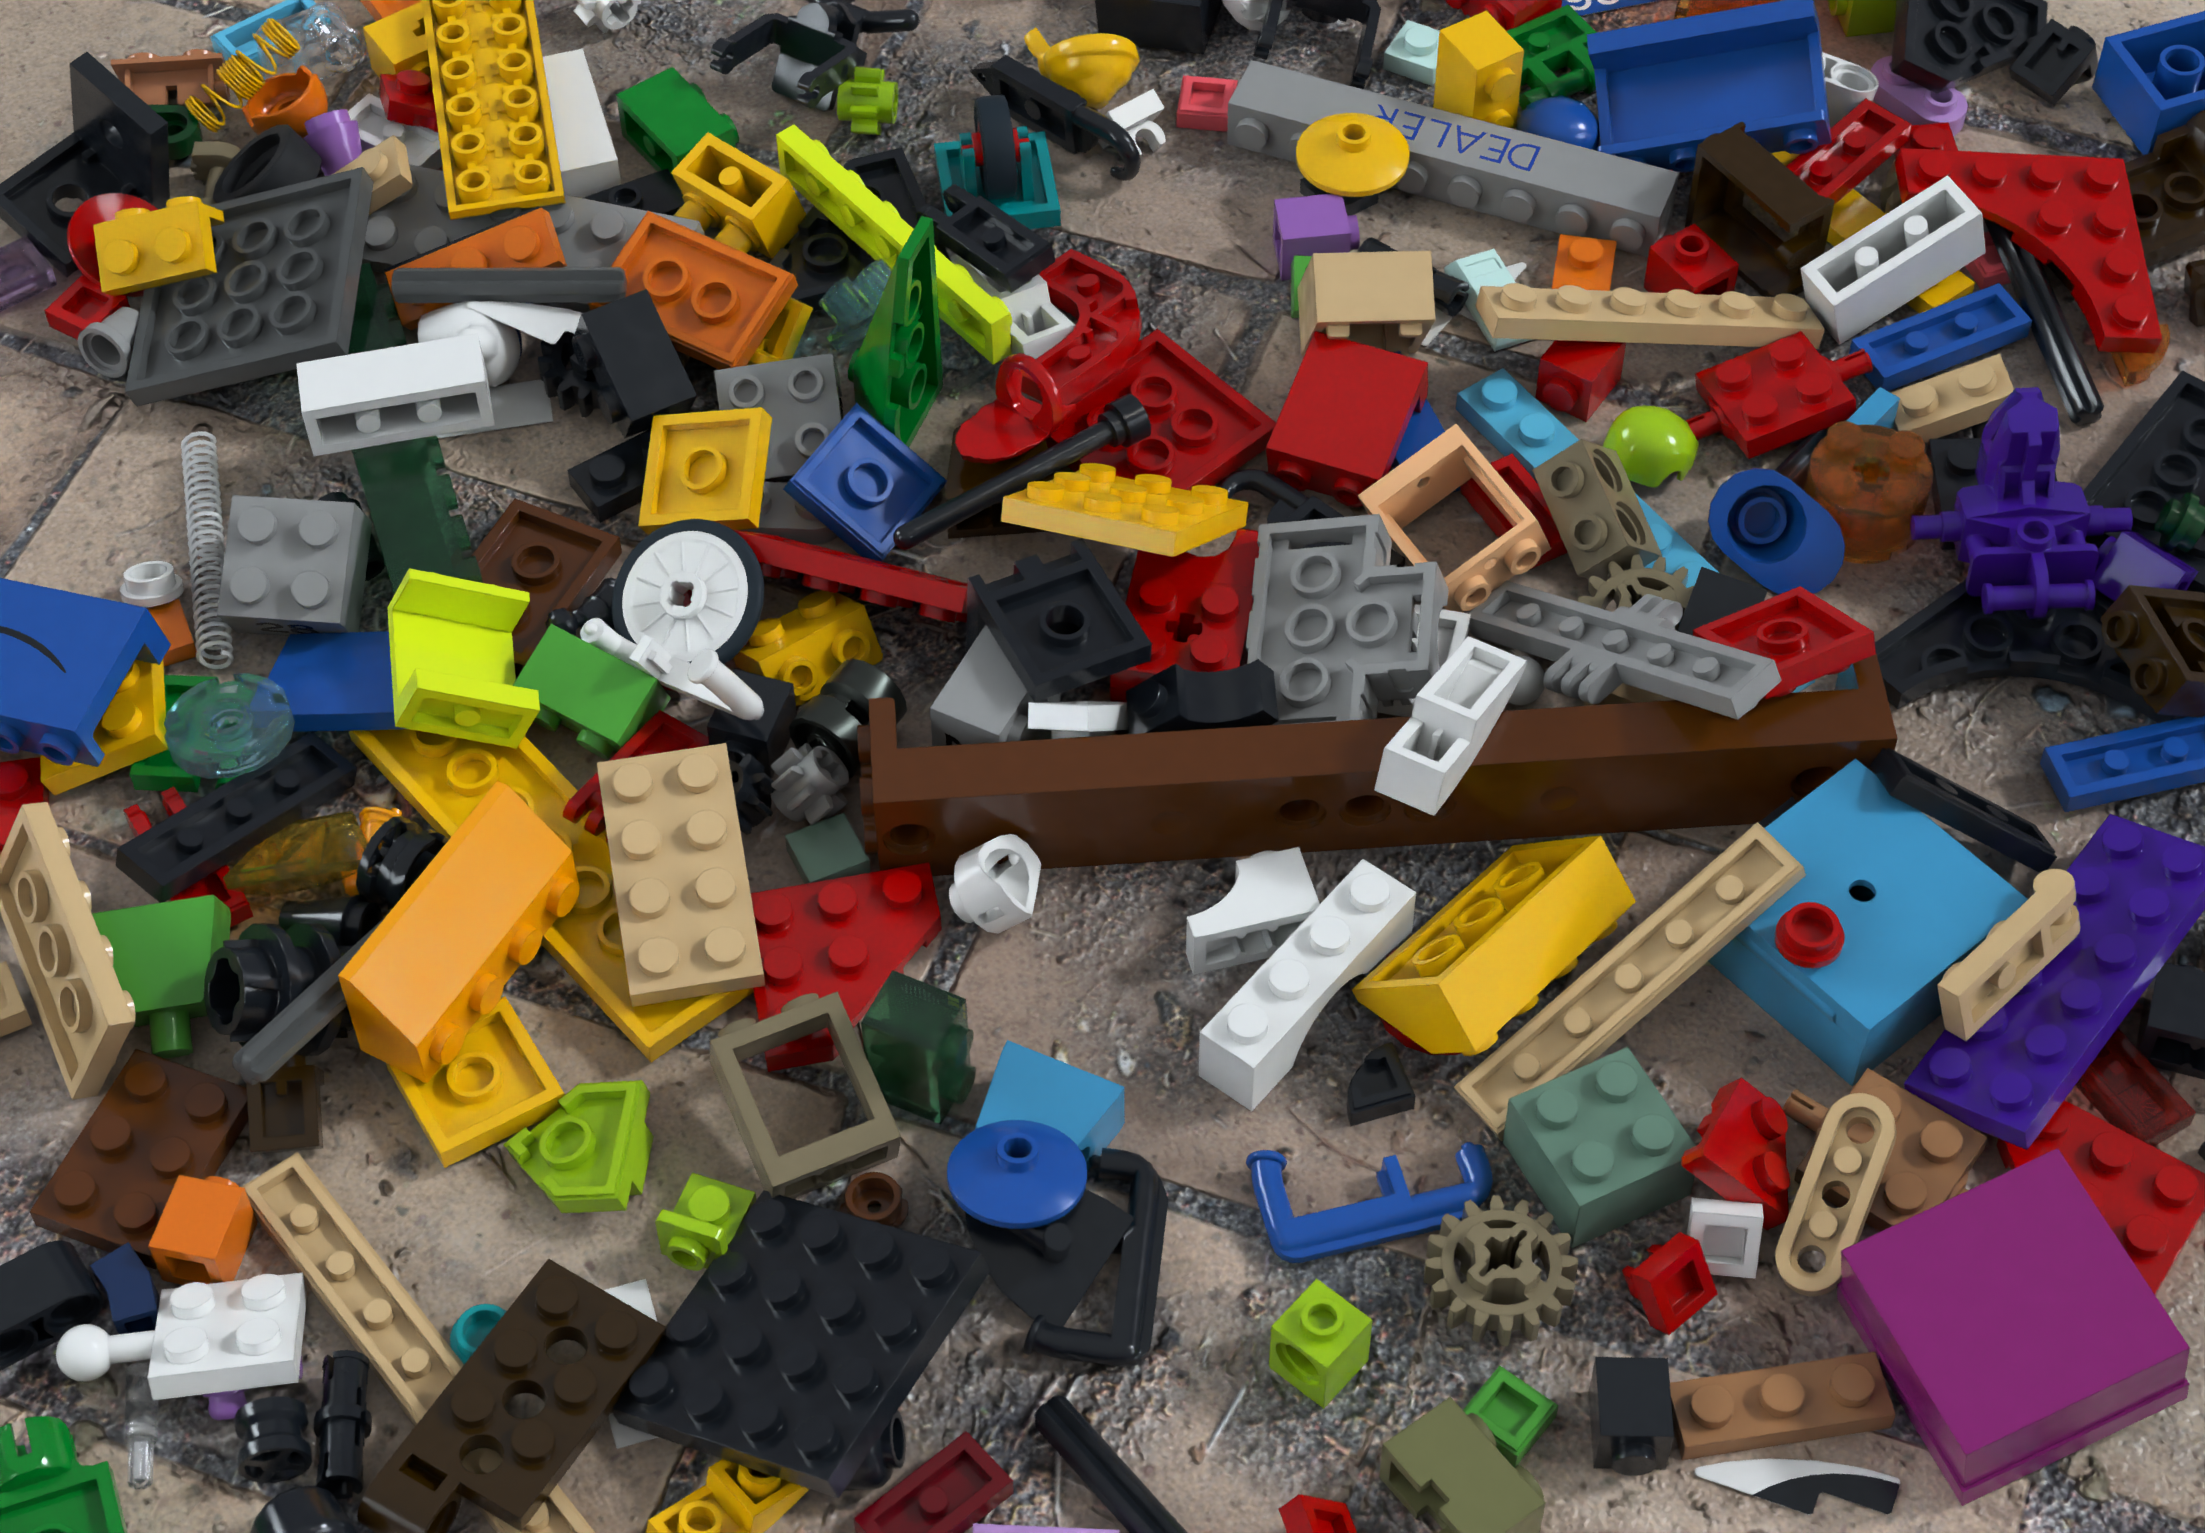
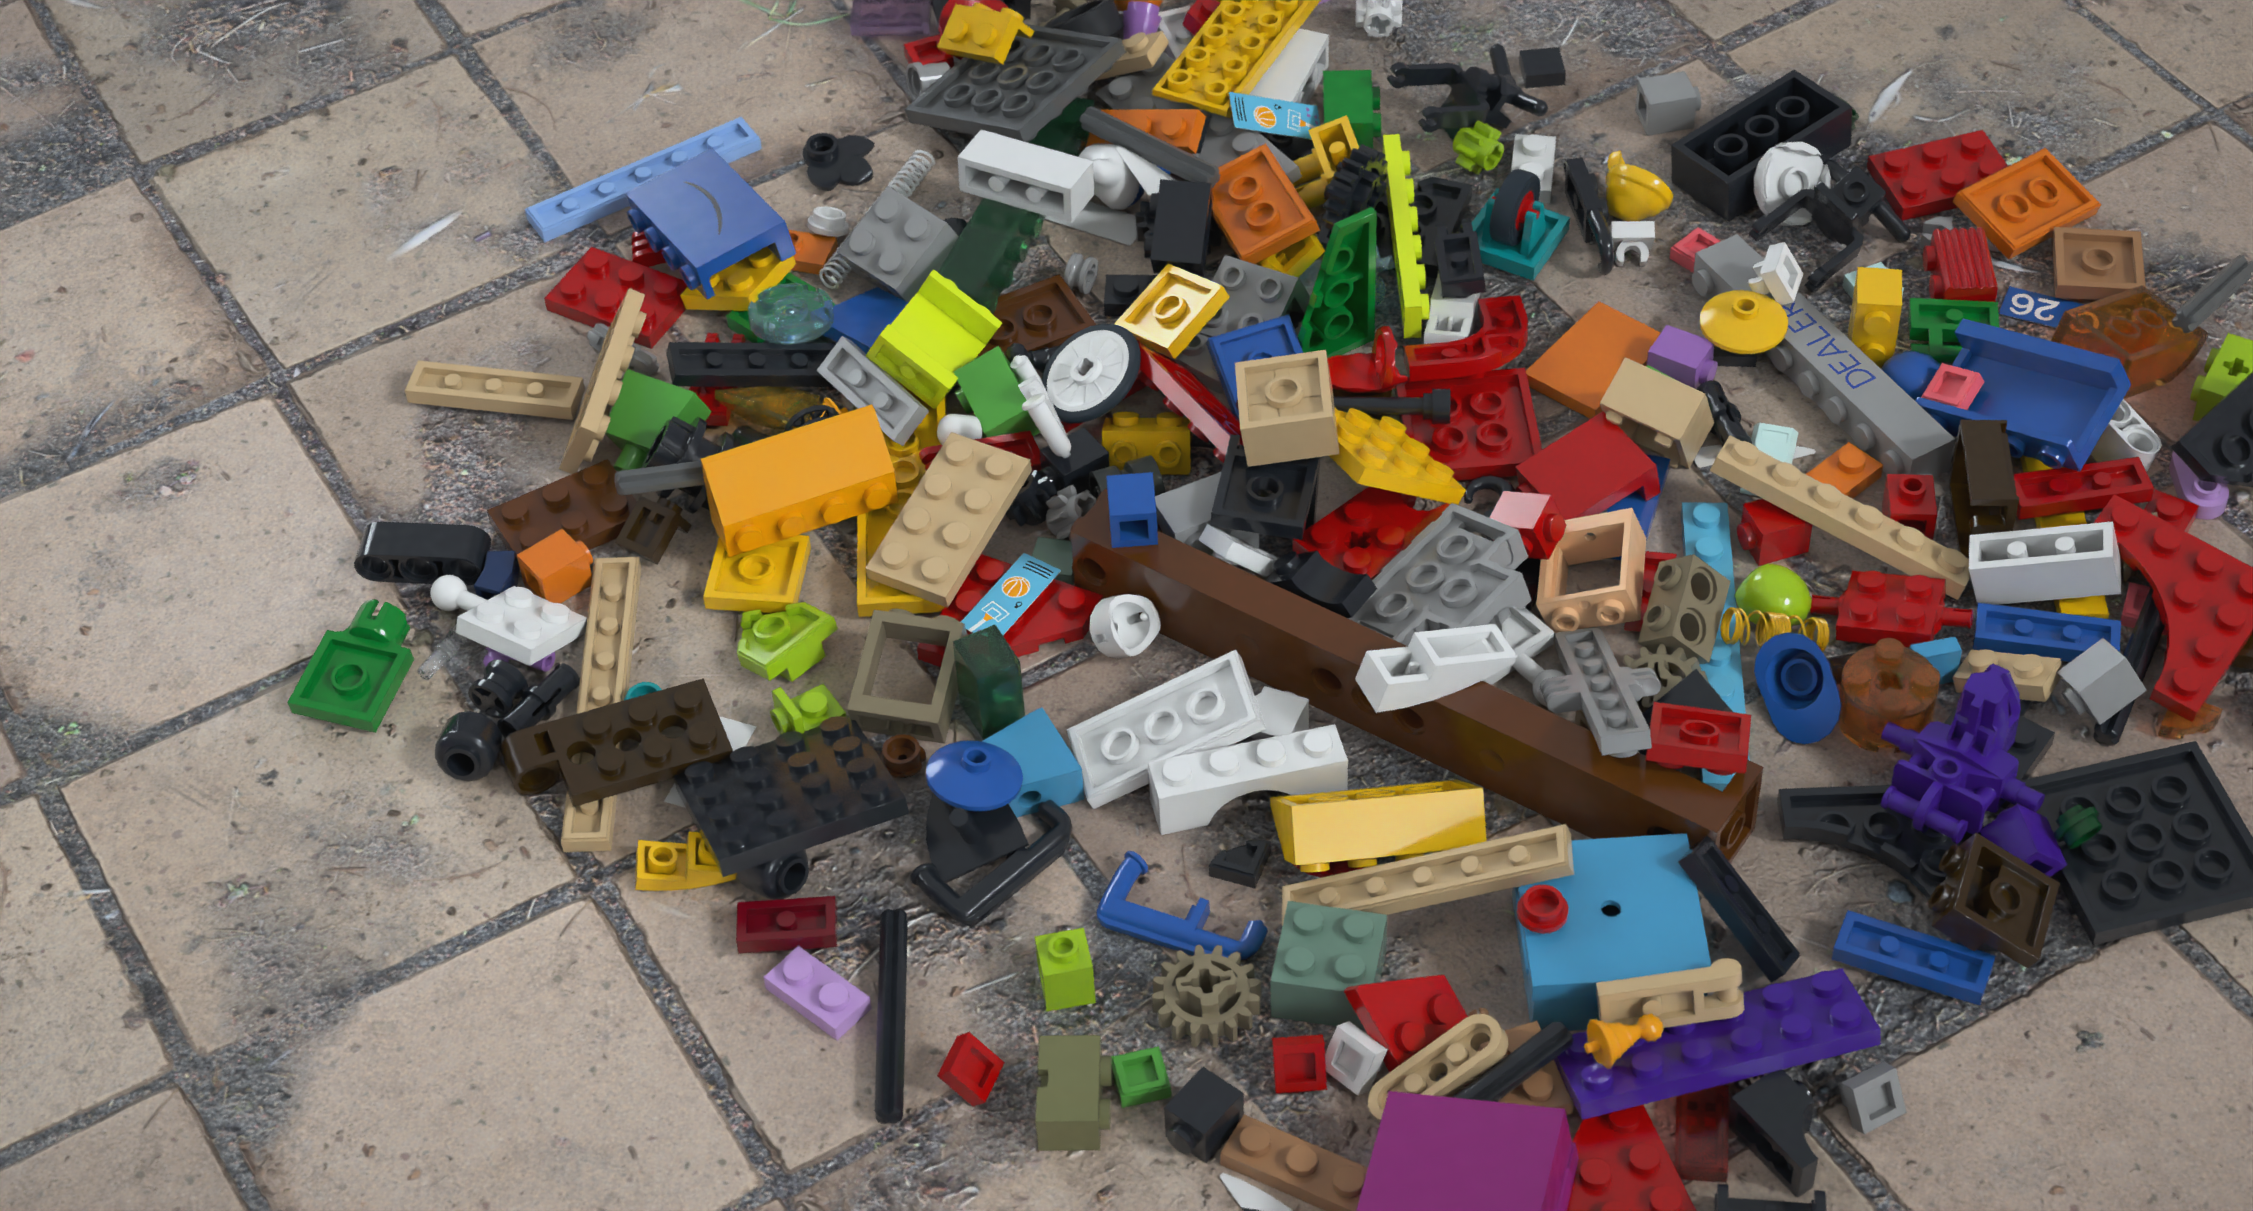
camera: 40 degrees right, 5 degrees down
none -> black plate [802,133,875,191]
none -> light grey plate [816,336,929,446]
none -> white piece [937,414,982,445]
none -> medium azure sticker [961,553,1061,644]
none -> light grey bush [1064,253,1098,294]
none -> white tile [1066,649,1266,809]
none -> blue brick [1106,472,1158,548]
none -> medium azure sticker [1229,92,1320,140]
none -> tan container [1235,350,1339,467]
none -> black gear [1322,144,1388,231]
none -> black axle [1454,1022,1574,1102]
none -> brick [1489,491,1567,560]
none -> white plate [1511,134,1556,204]
none -> orange tile [1526,301,1661,419]
none -> light orange piece [1584,1013,1664,1069]
none -> yellow piece [1720,607,1830,652]
none -> white tile [1748,242,1803,305]
none -> coral tile [1921,363,1984,410]
none -> light grey brick [2057,638,2147,725]

